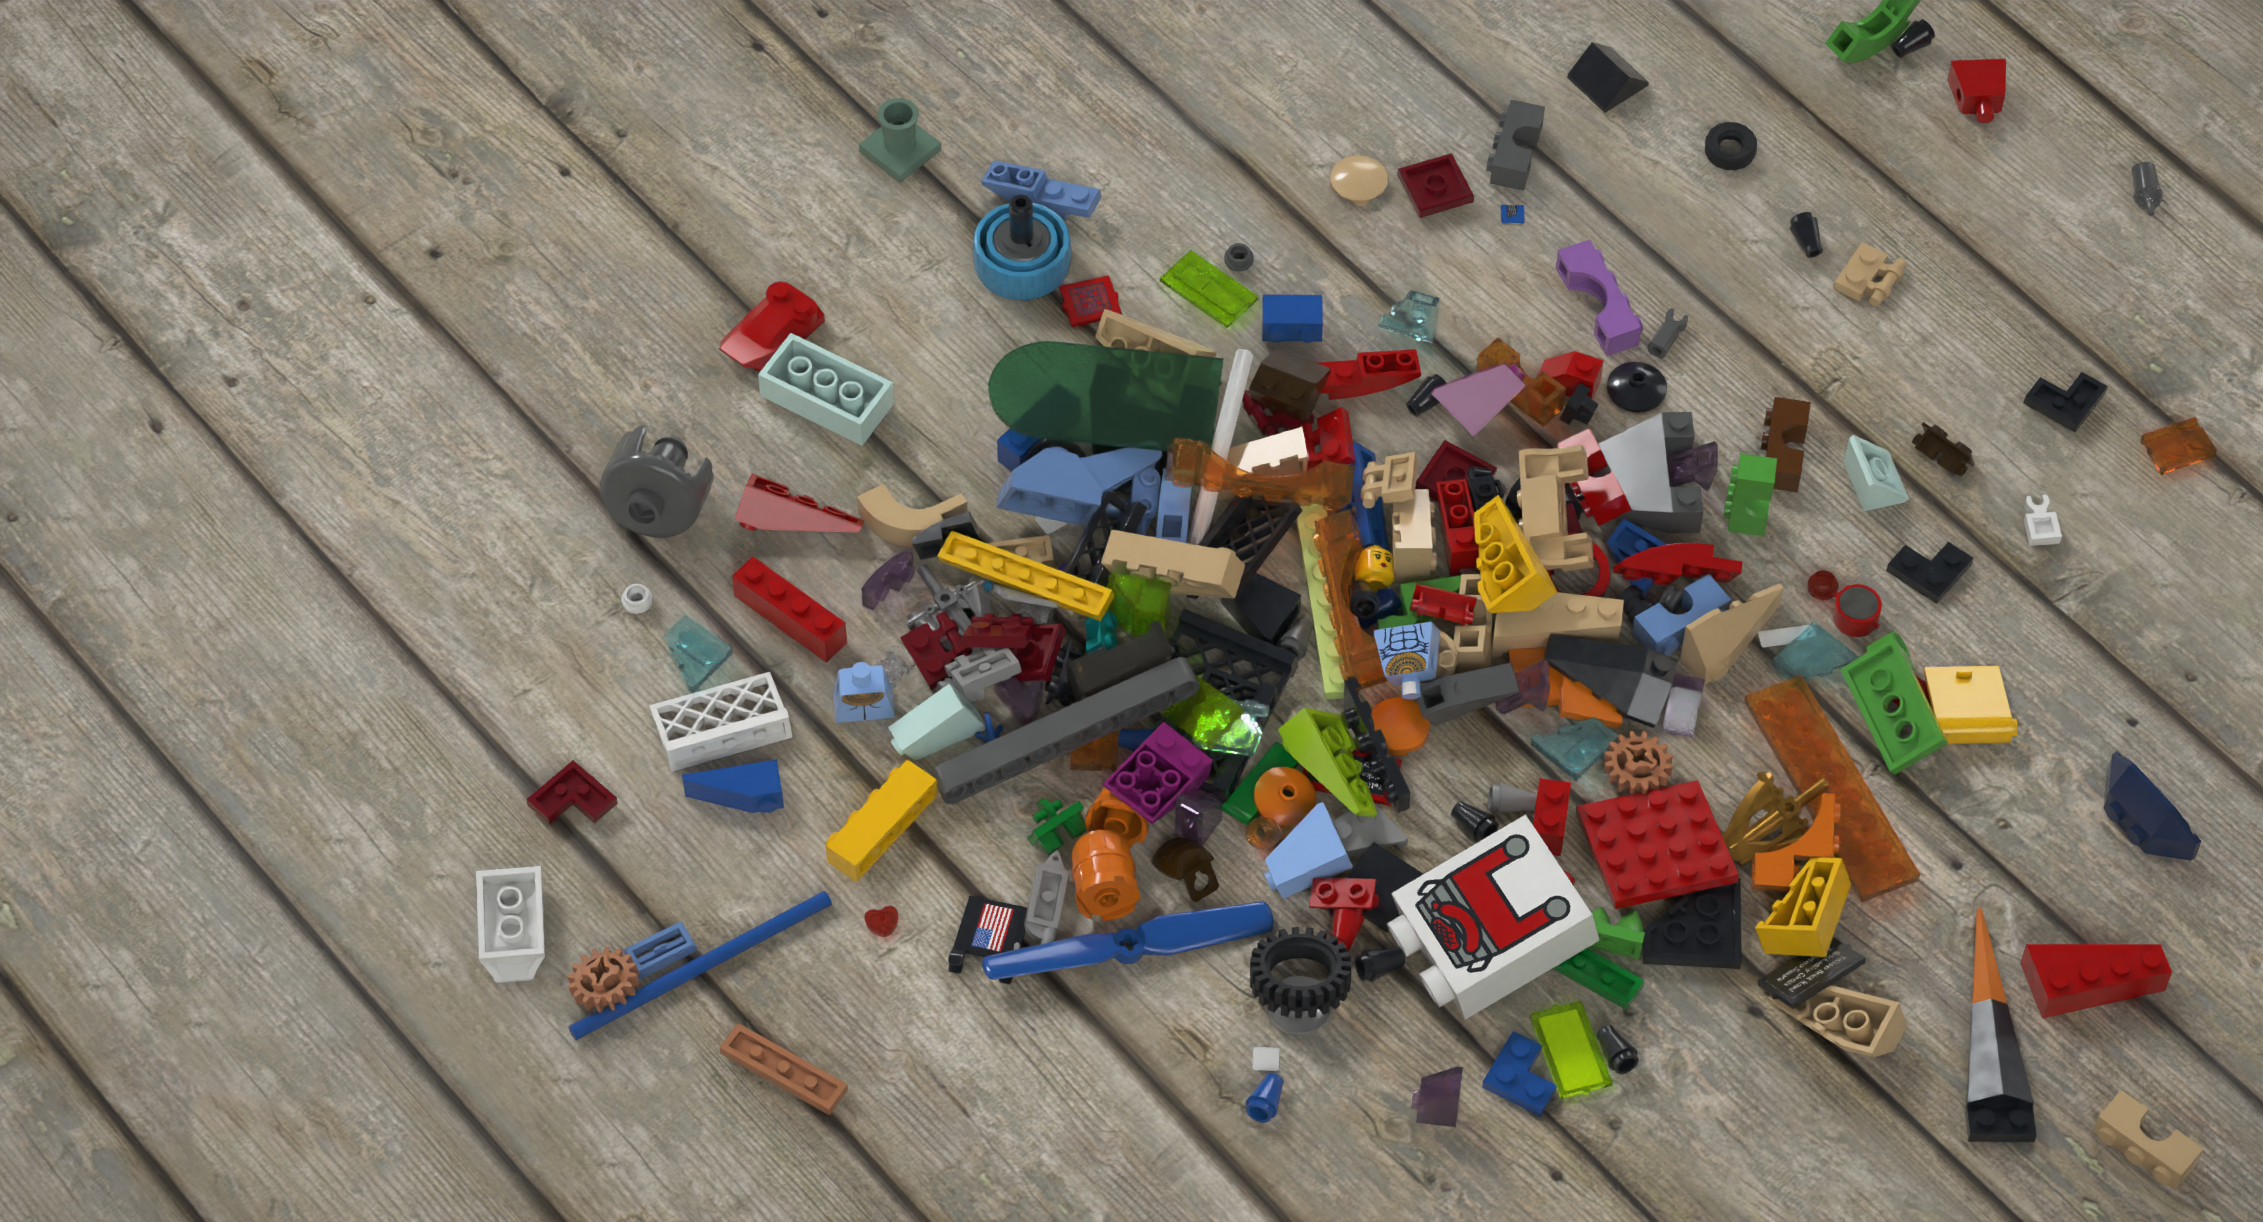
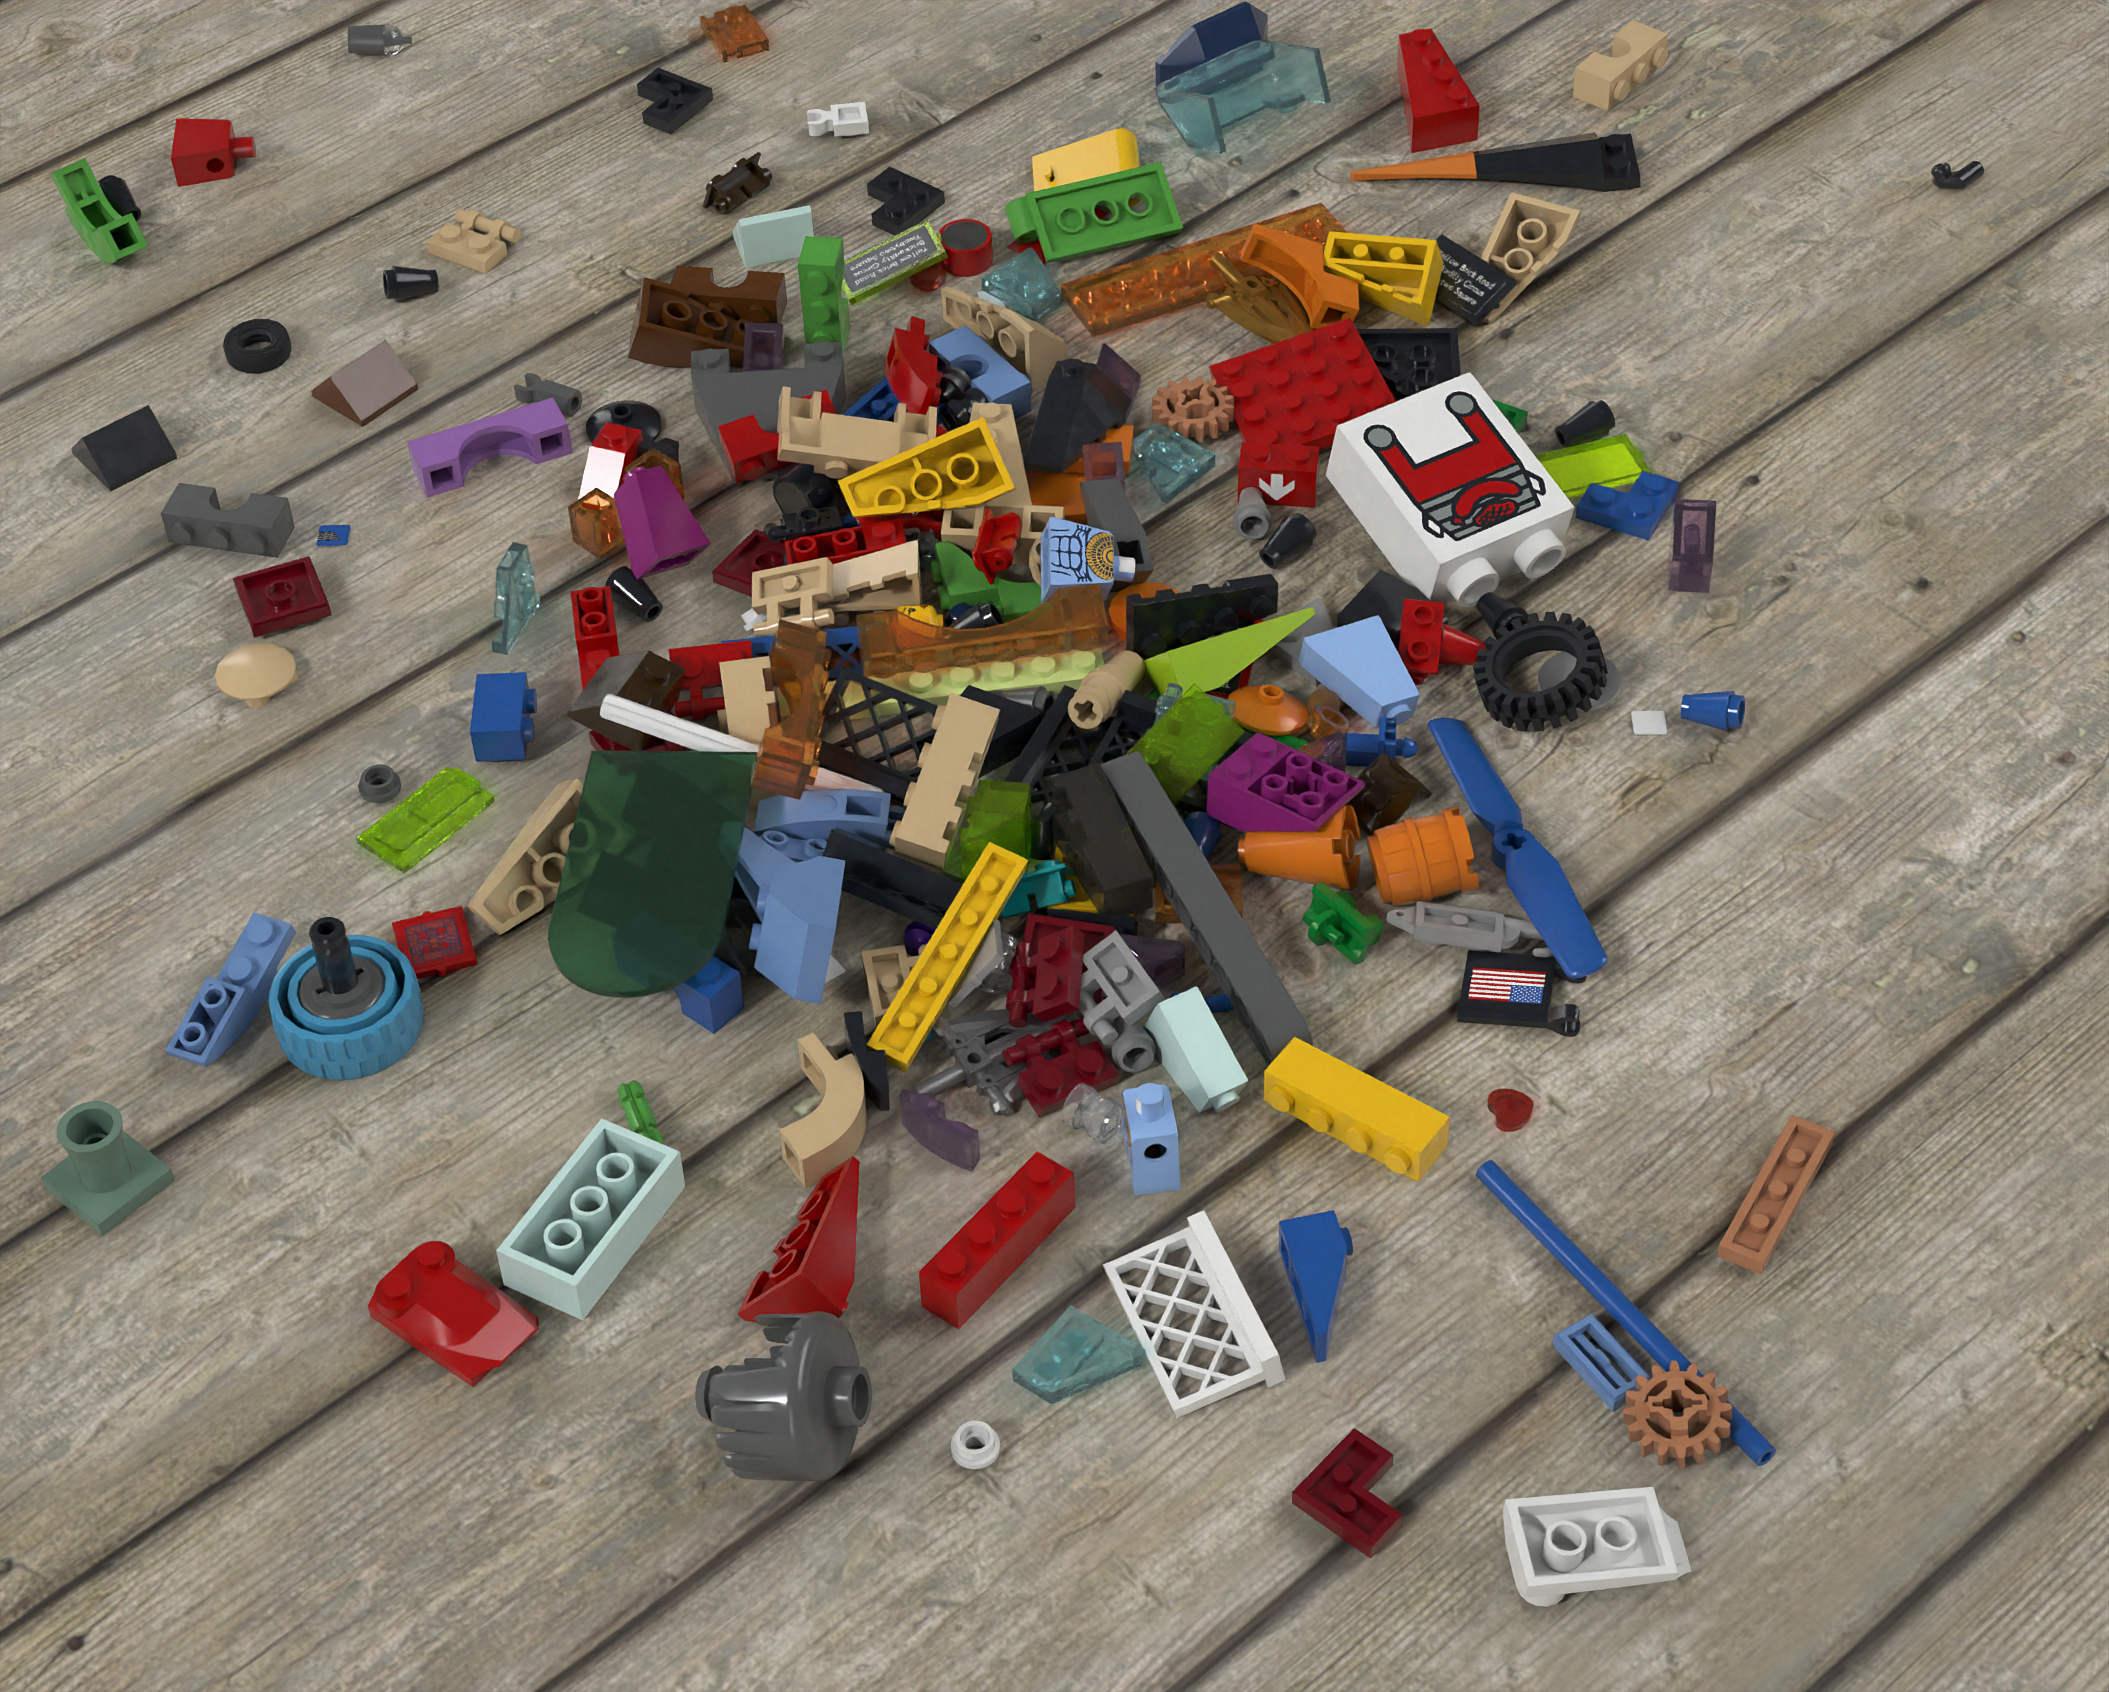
camera: 90 degrees left, 10 degrees down
none -> slope [311,340,418,427]
none -> bright green axle [617,1080,664,1144]
none -> reddish brown wedge [628,277,786,367]
none -> piece [841,219,948,305]
none -> tan piece [1068,651,1146,729]
none -> clear light blue windscreen [1155,40,1331,154]
none -> blue piece [1344,714,1418,767]

